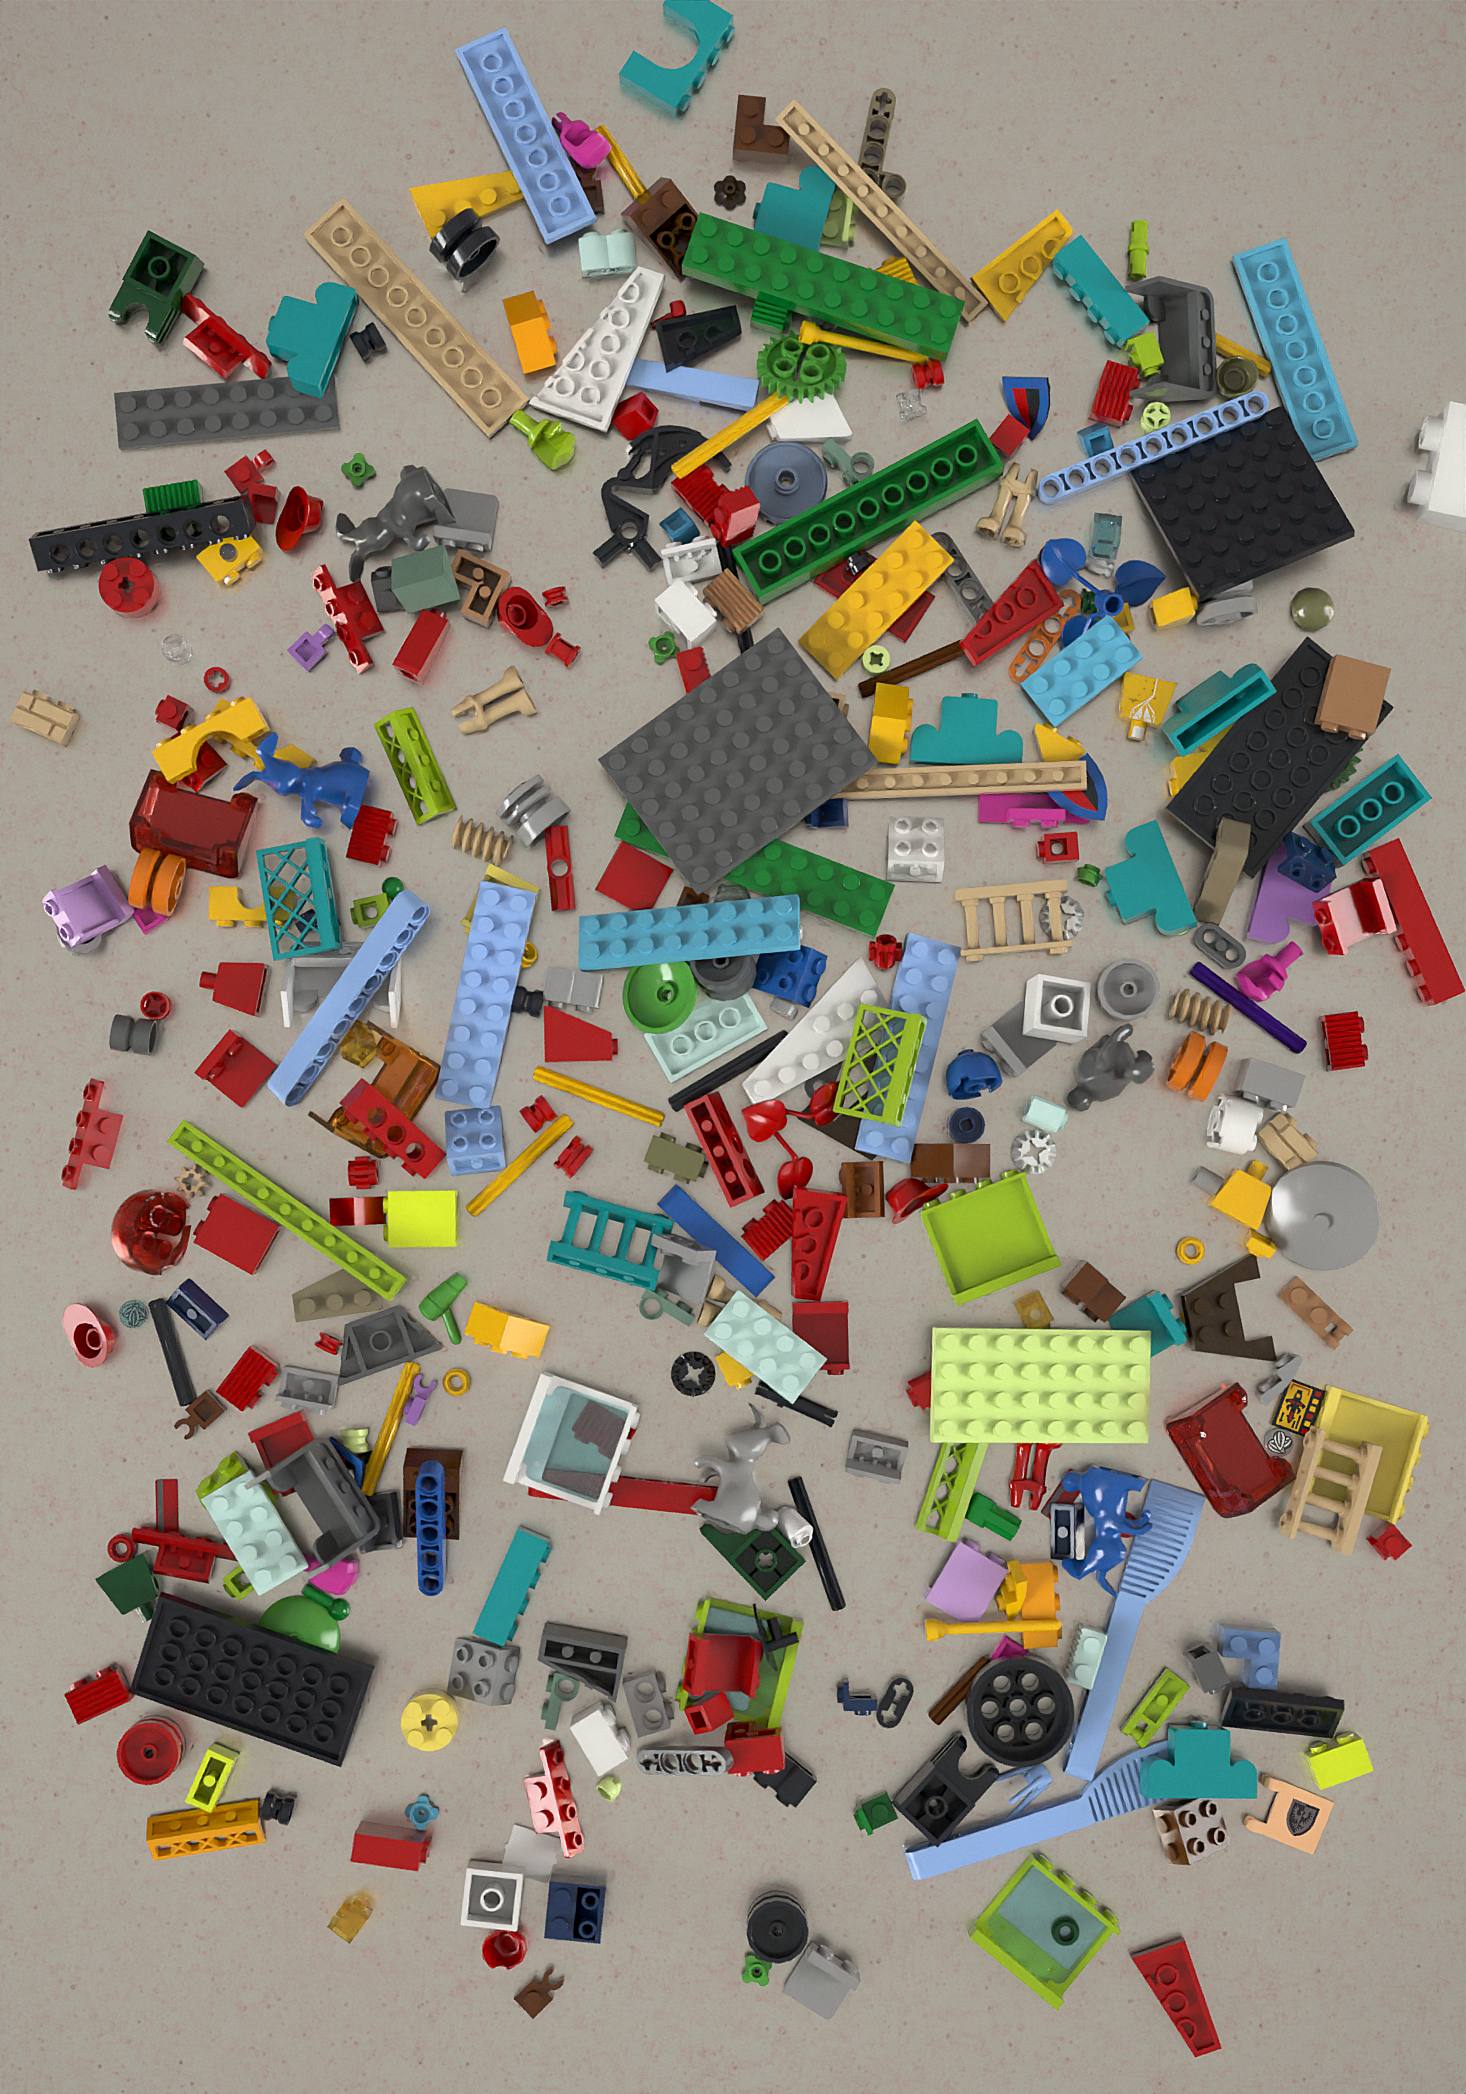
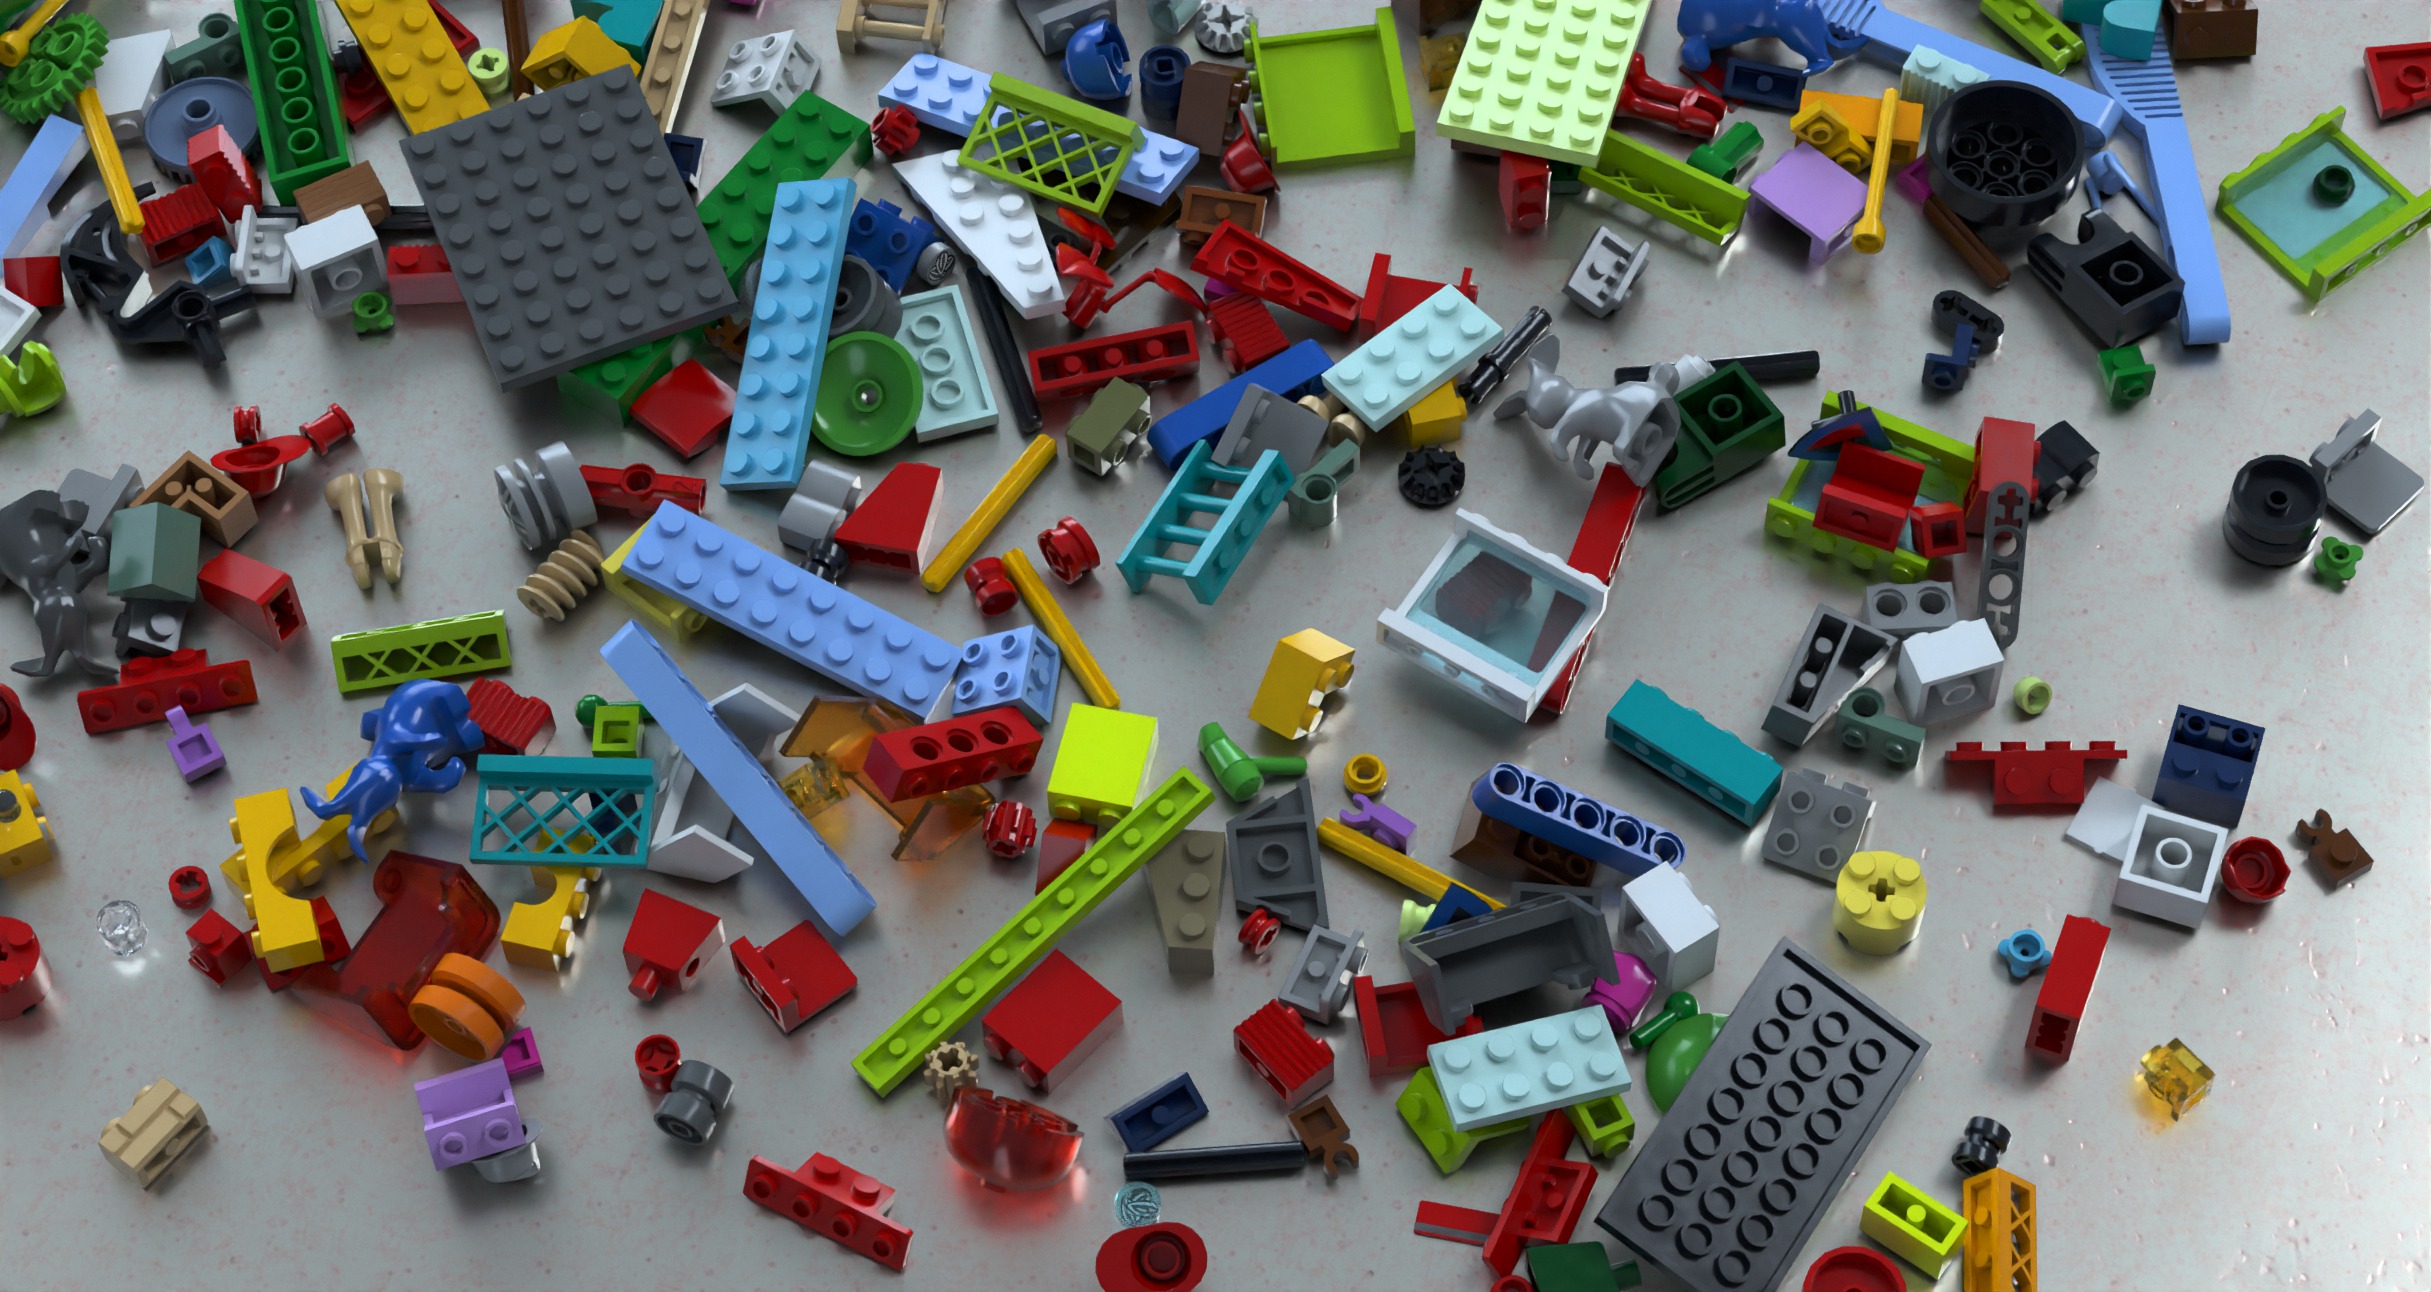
camera: 70 degrees left, 30 degrees down
none -> white brick [1618,861,1720,996]

